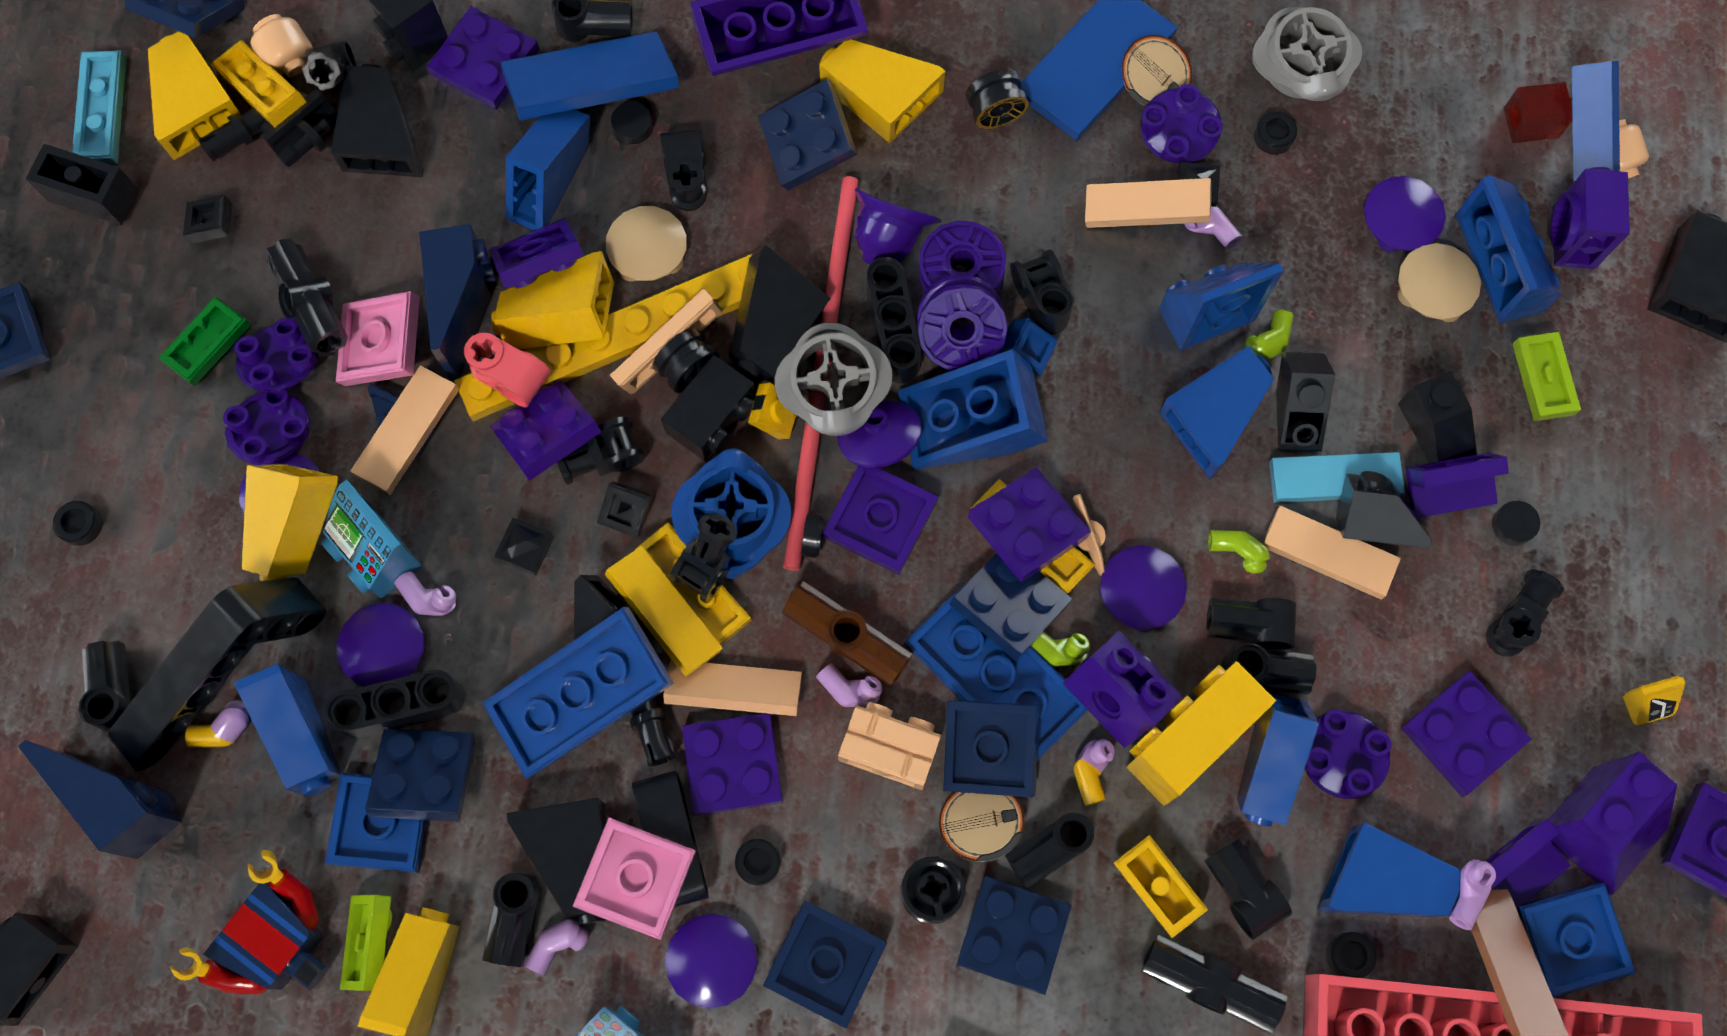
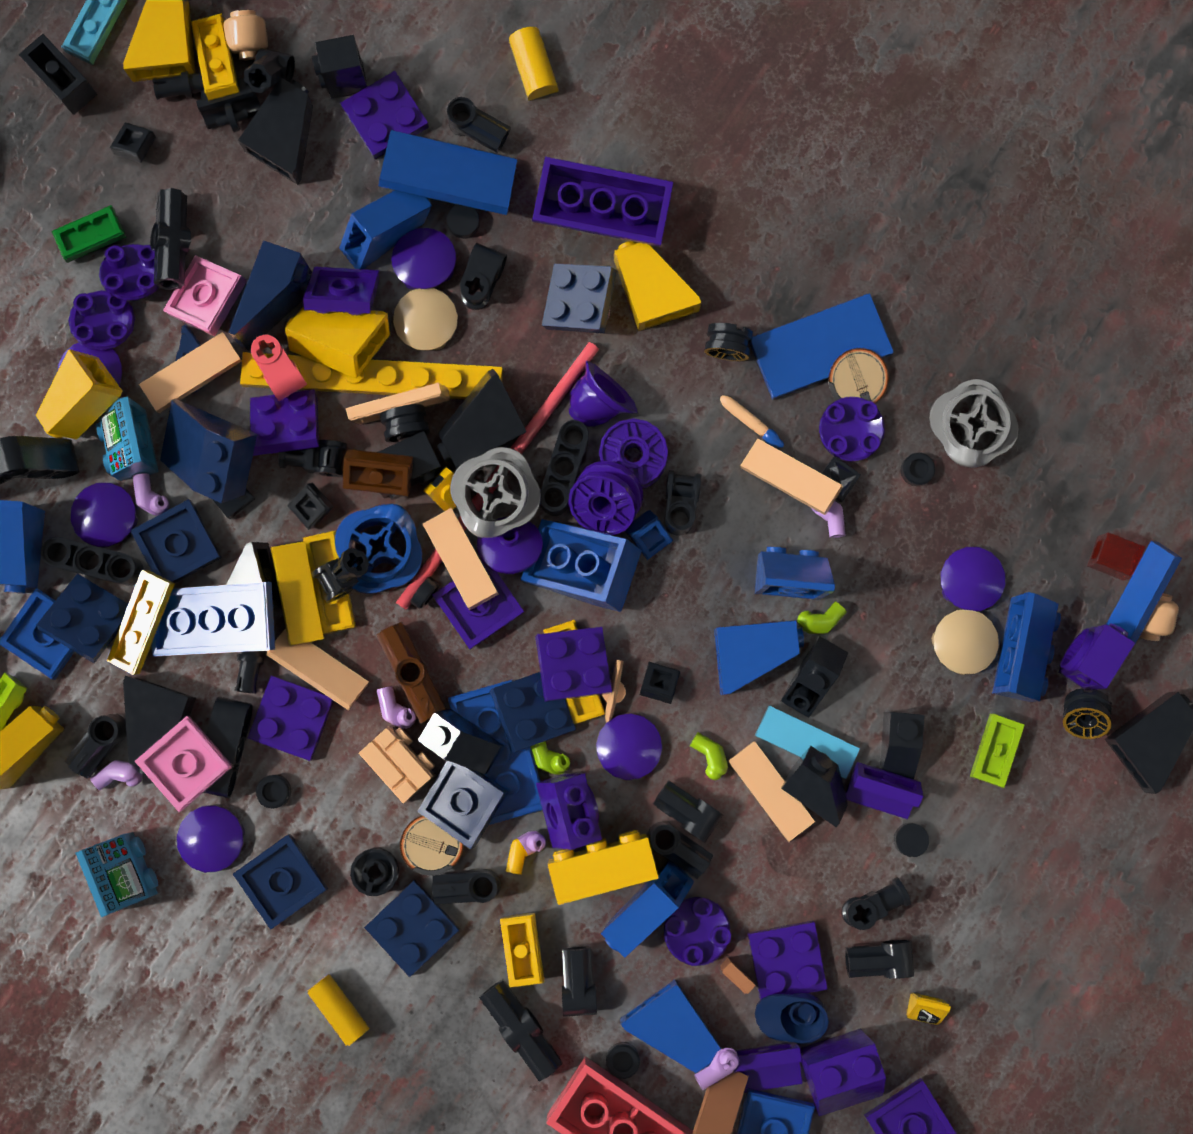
camera: 25 degrees right, 10 degrees up
none -> tile [107,570,175,675]
none -> dark blue plate [130,499,222,583]
none -> dark blue slope [160,399,257,503]
none -> reddish brown slope [343,449,414,496]
none -> dark purple dish [392,228,456,290]
none -> black slope [418,709,503,774]
none -> light nougat tile [423,508,499,610]
none -> black tile [639,662,680,704]
none -> light nougat piece [720,395,784,448]
none -> nougat tile [720,957,756,994]
none -> dark blue cap [755,993,829,1043]
none -> black piece [845,940,914,979]
none -> black wheel [1063,688,1112,739]

